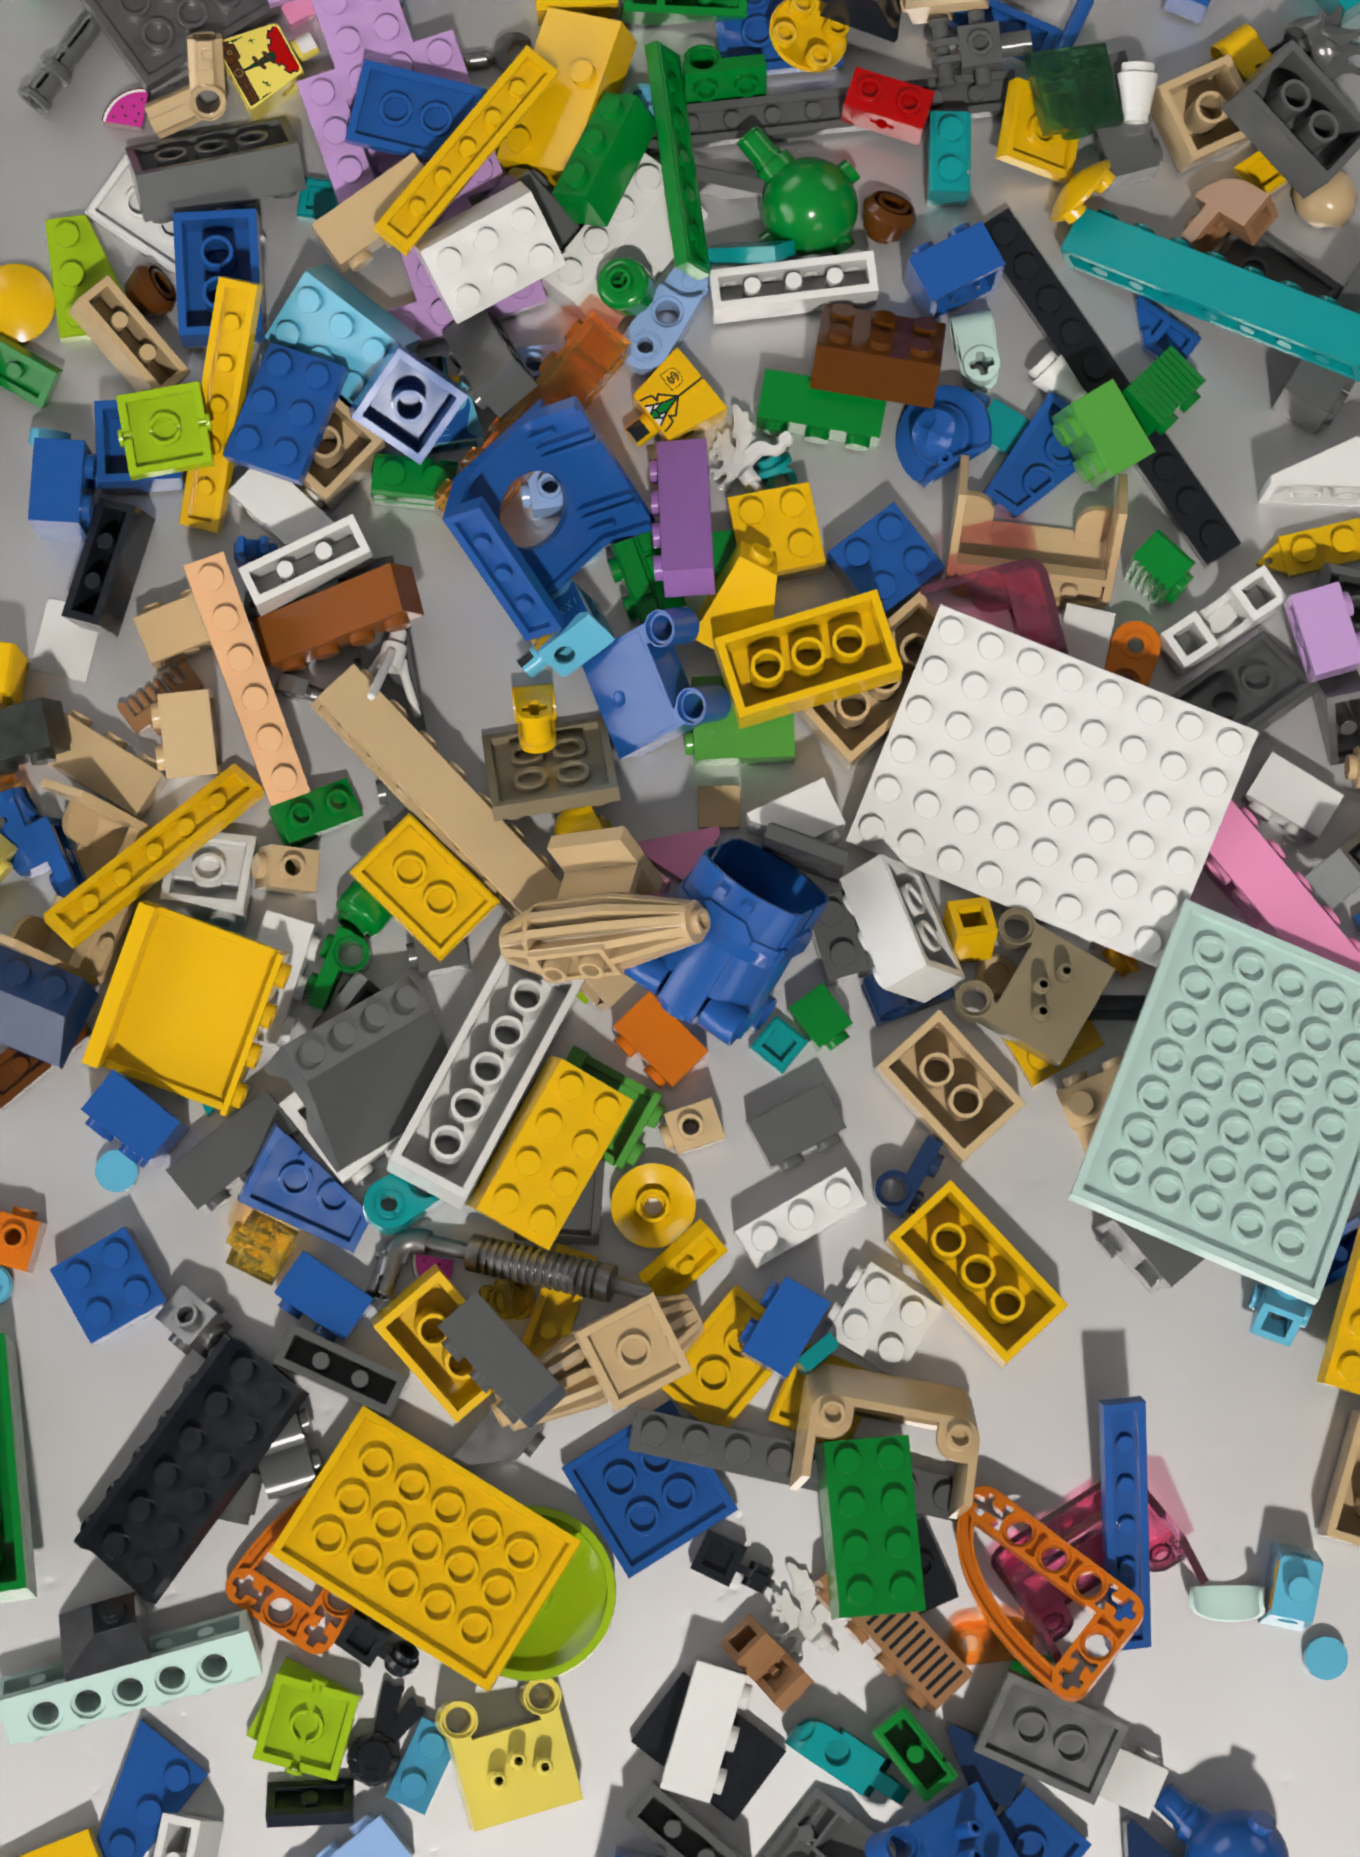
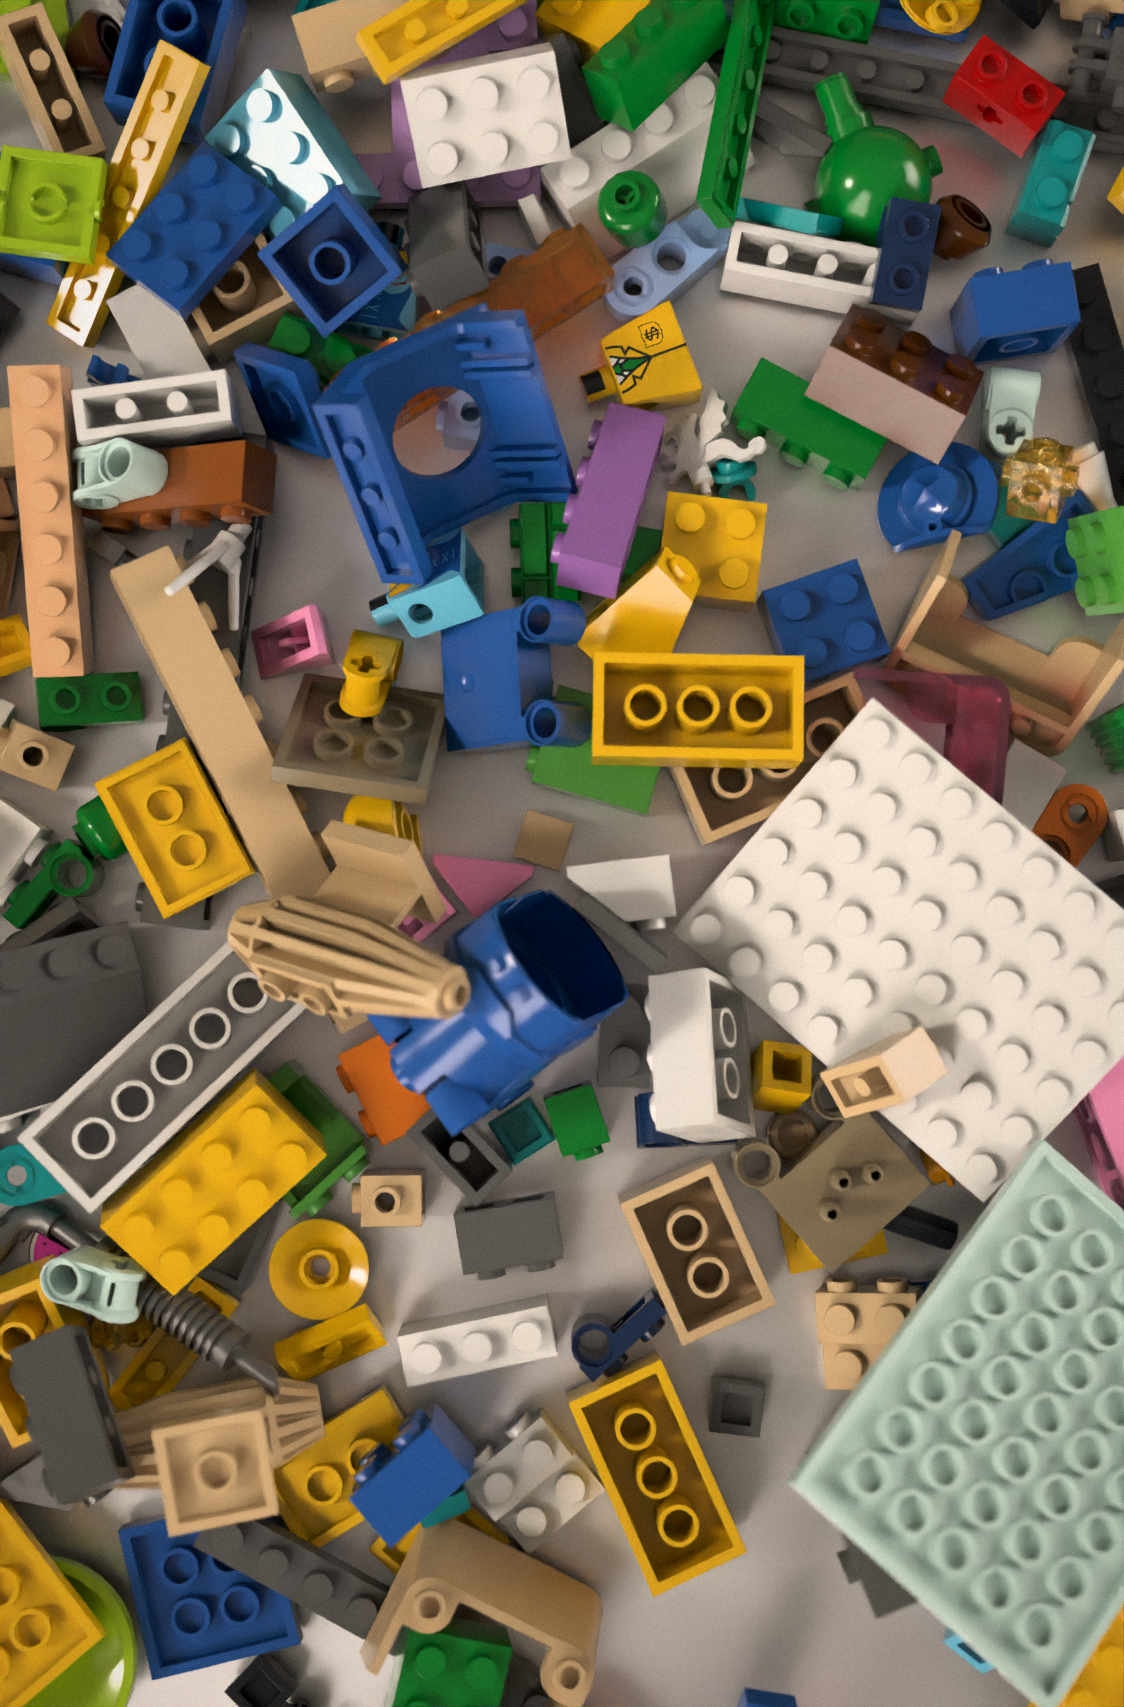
camera: 25 degrees right, 5 degrees up
none -> light aqua piece [40,1245,148,1324]
none -> light aqua piece [71,438,168,509]
none -> blue plate [233,342,332,460]
none -> bright pink slope [251,604,336,679]
none -> dark grey slope [406,1108,513,1206]
none -> white tile [518,193,555,263]
none -> dark grey plate [708,1376,766,1438]
none -> tan slope [819,1026,948,1118]
none -> dark blue plate [868,197,942,312]
none -> clear yellow brick [1001,437,1080,524]

